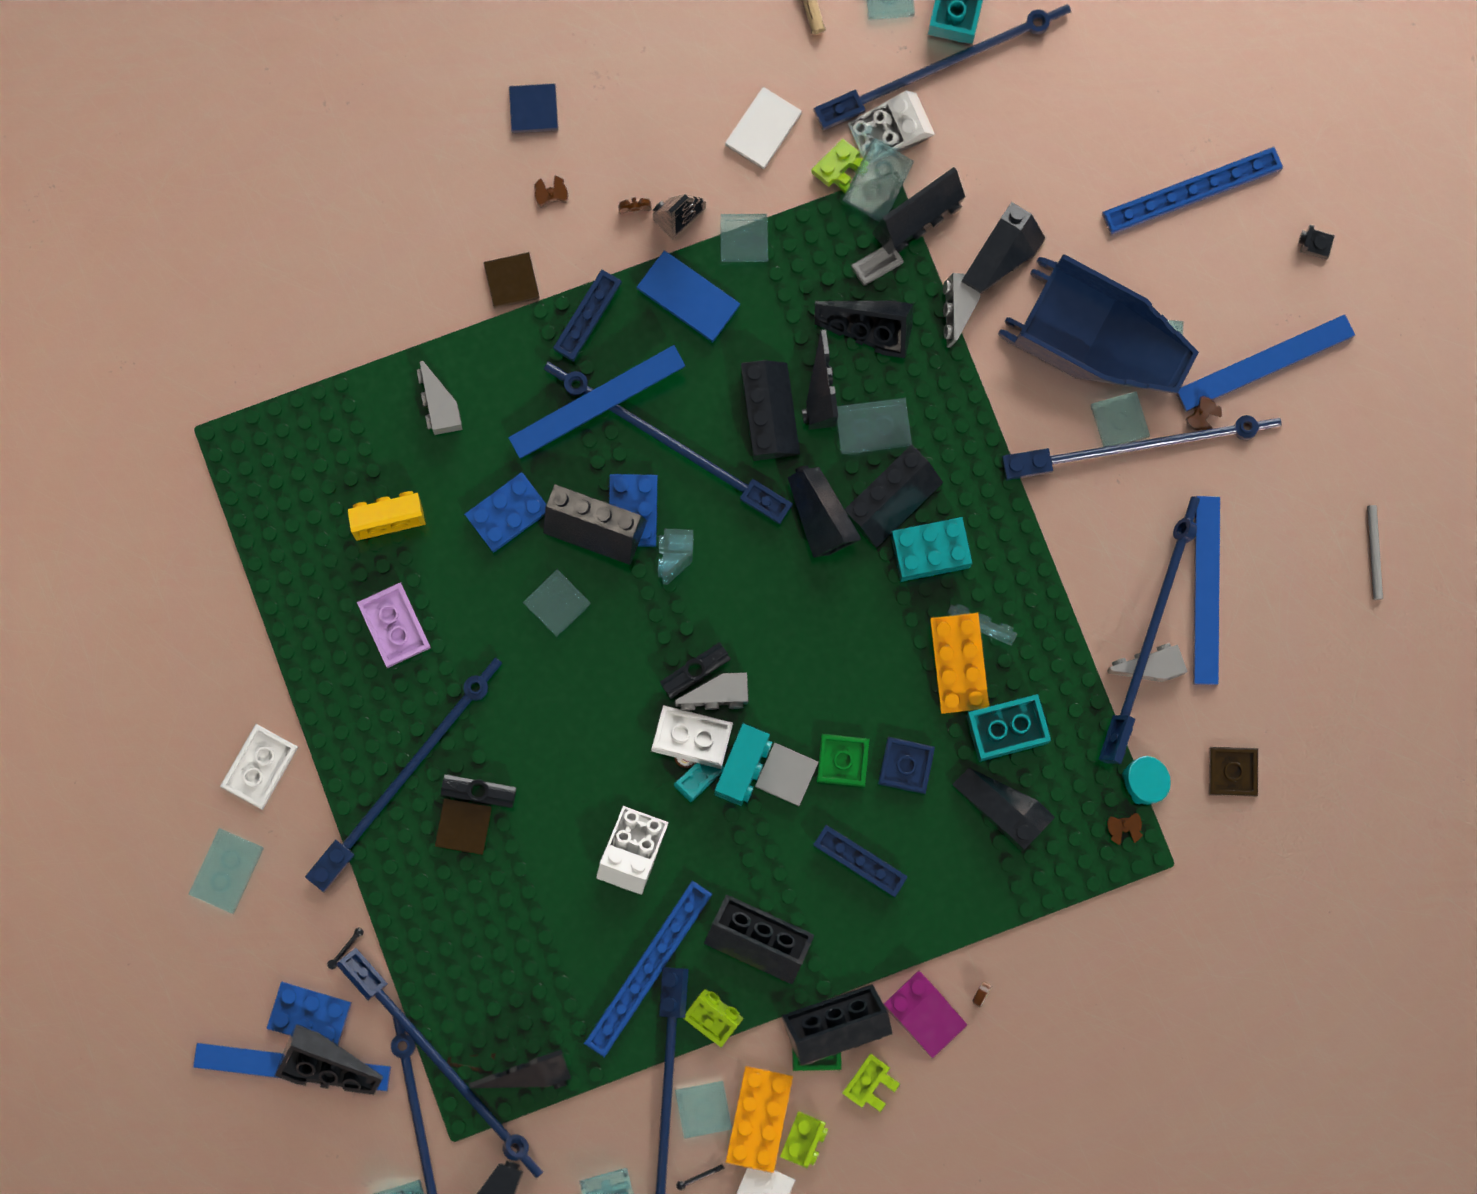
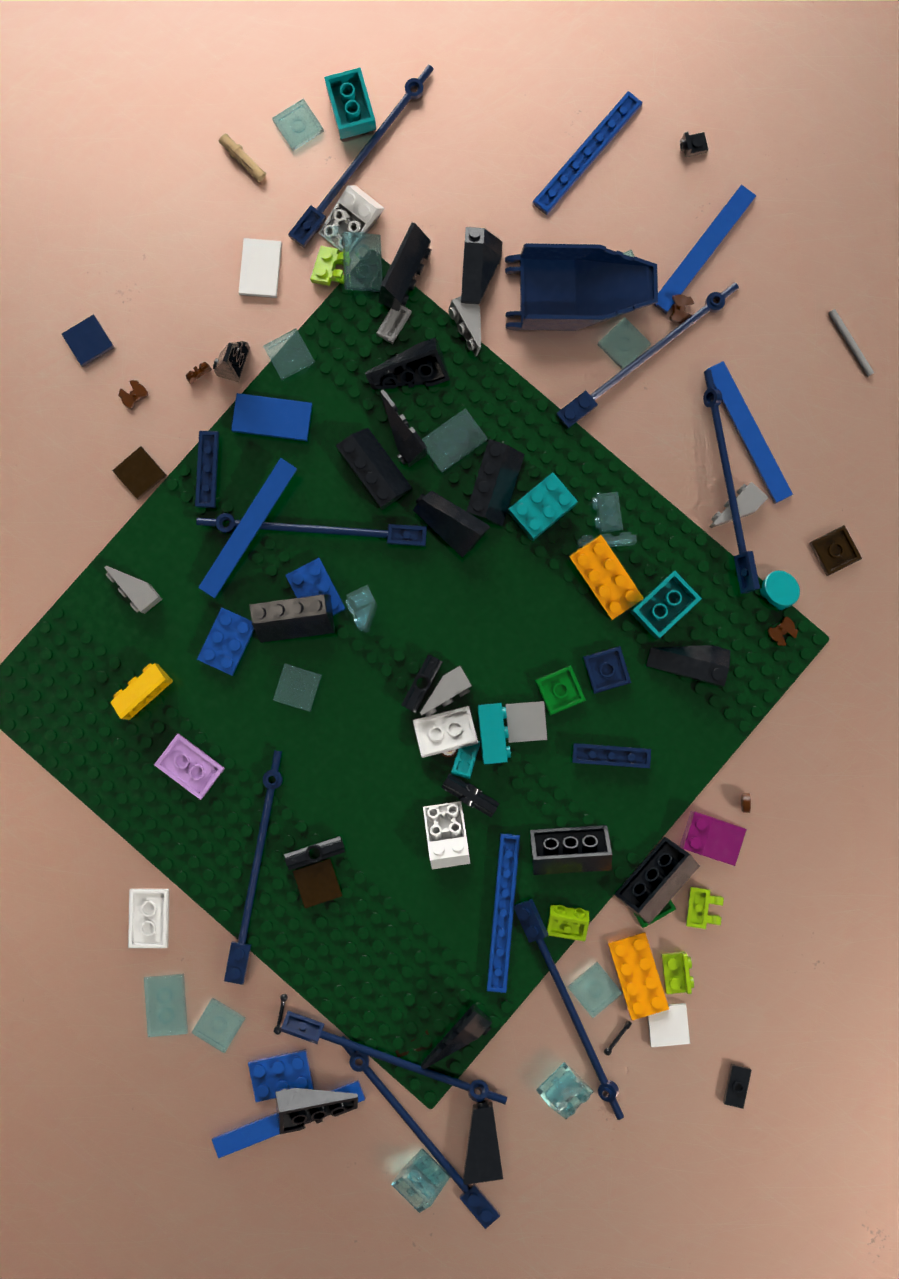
camera: 25 degrees left, 5 degrees up
none -> clear light blue tile [191,998,245,1053]
none -> black piece [441,773,500,817]
none -> clear light blue bracket [592,492,623,533]

